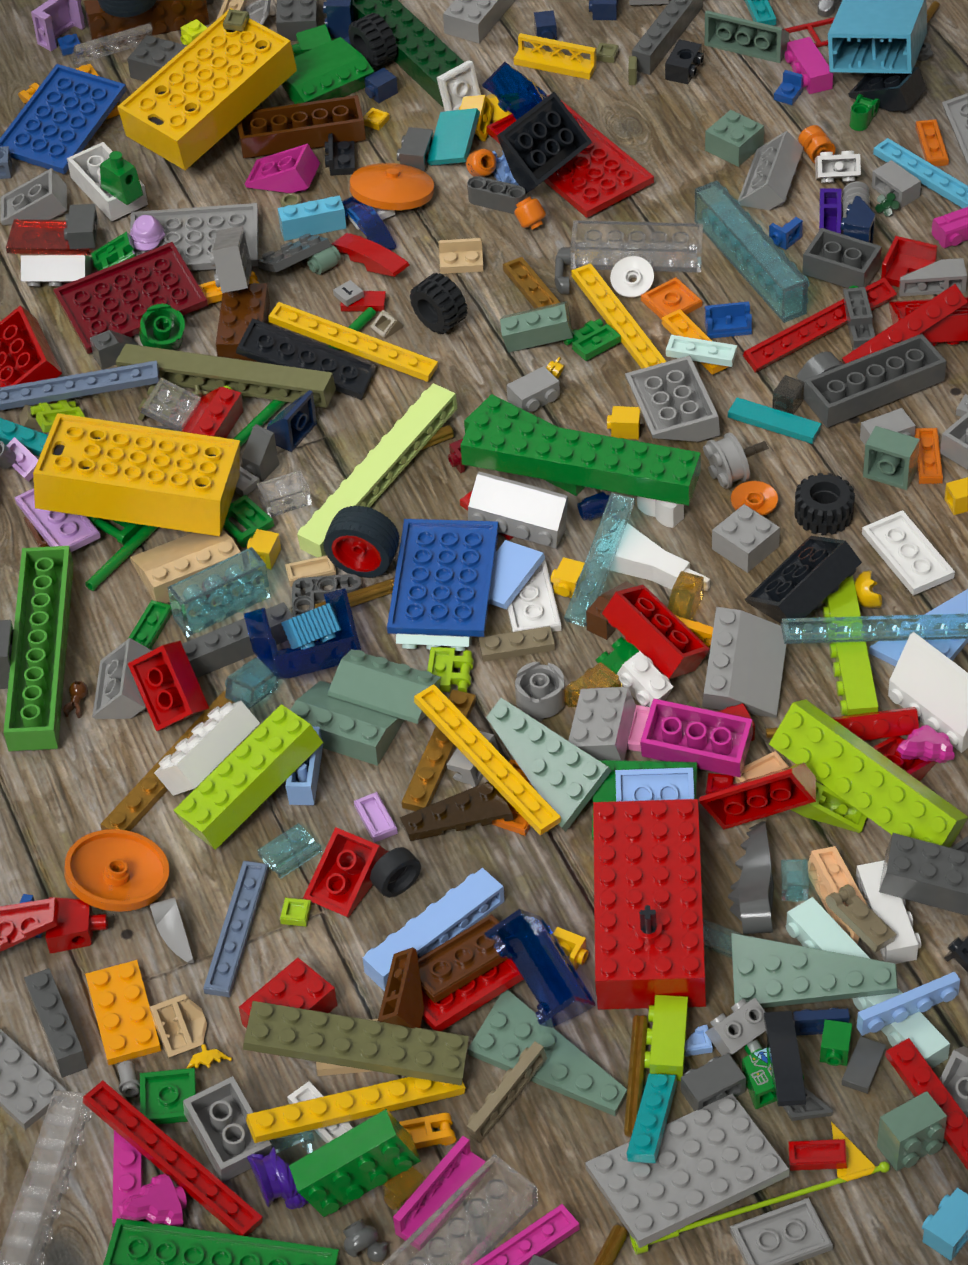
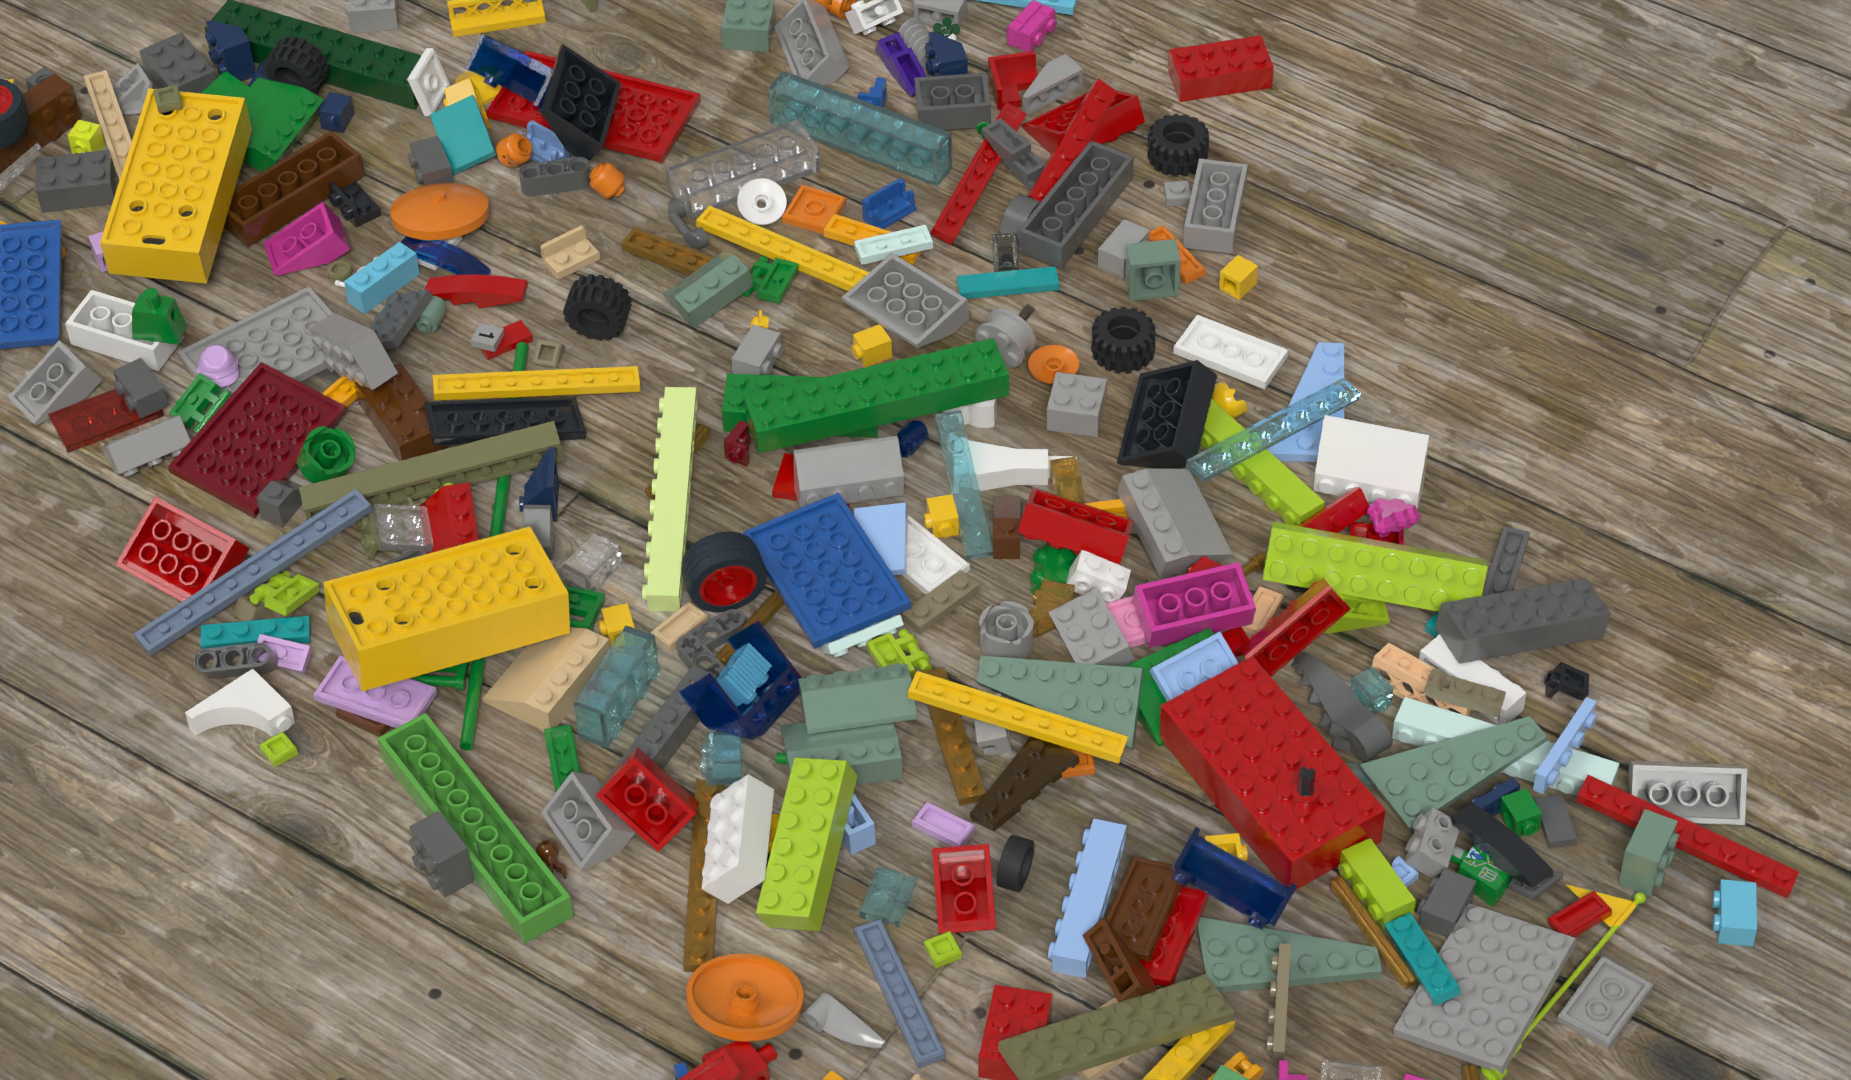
camera: 35 degrees left, 0 degrees up
yellow tile [363,108,390,130] -> none

